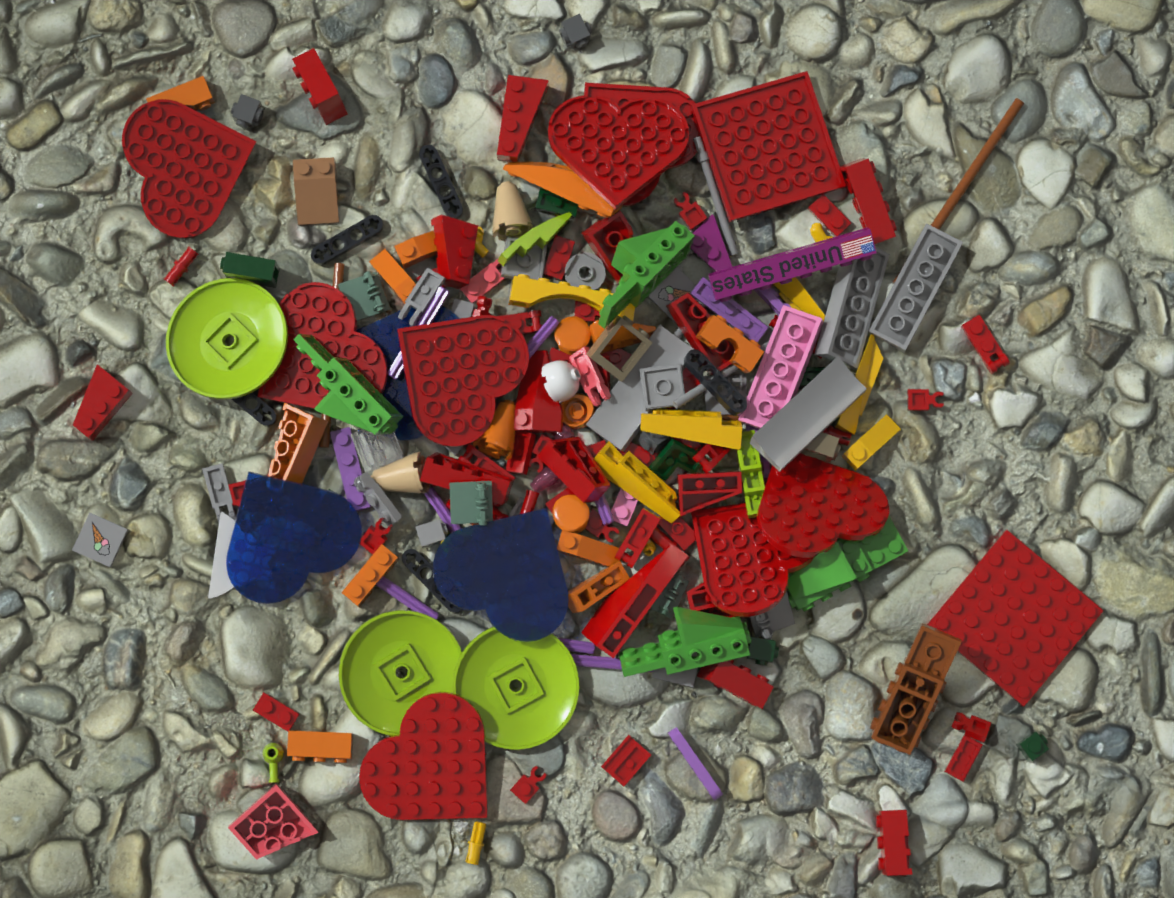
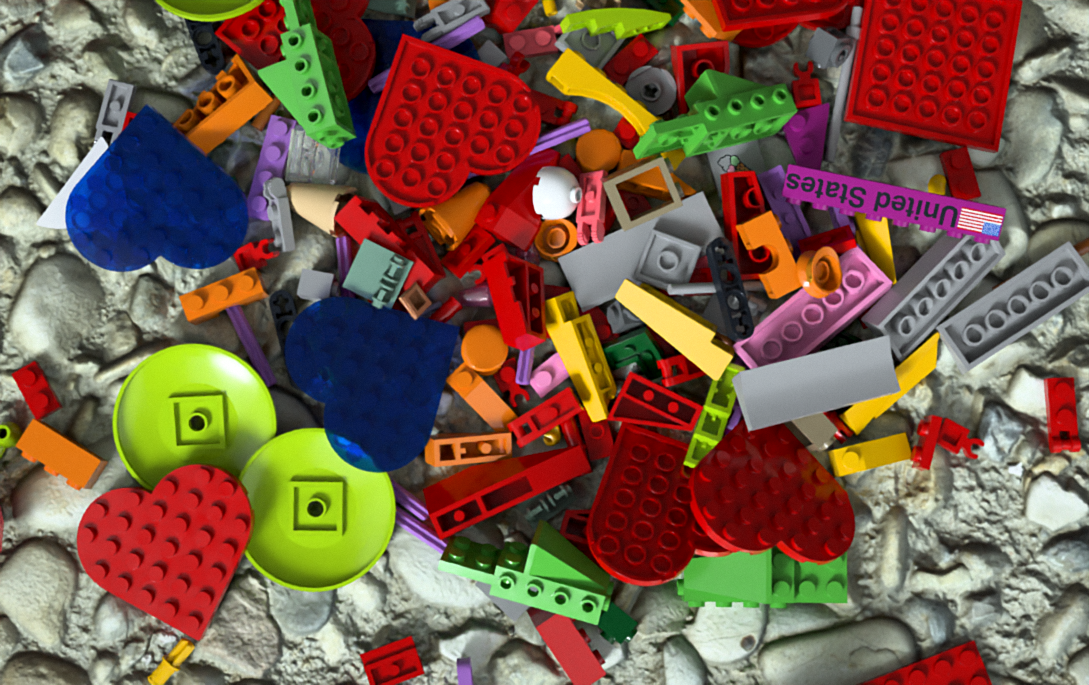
camera: 30 degrees right, 0 degrees up
red plate [510,766,546,804] -> none
light grey hinge [750,591,795,640] -> none
red wedge [840,158,897,244] -> none
none -> nougat slope [399,282,432,320]
none -> orange piece [796,246,842,298]
none -> red plate [797,225,857,254]
none -> dark grey brick [805,26,852,69]
none -> red plate [910,415,943,471]

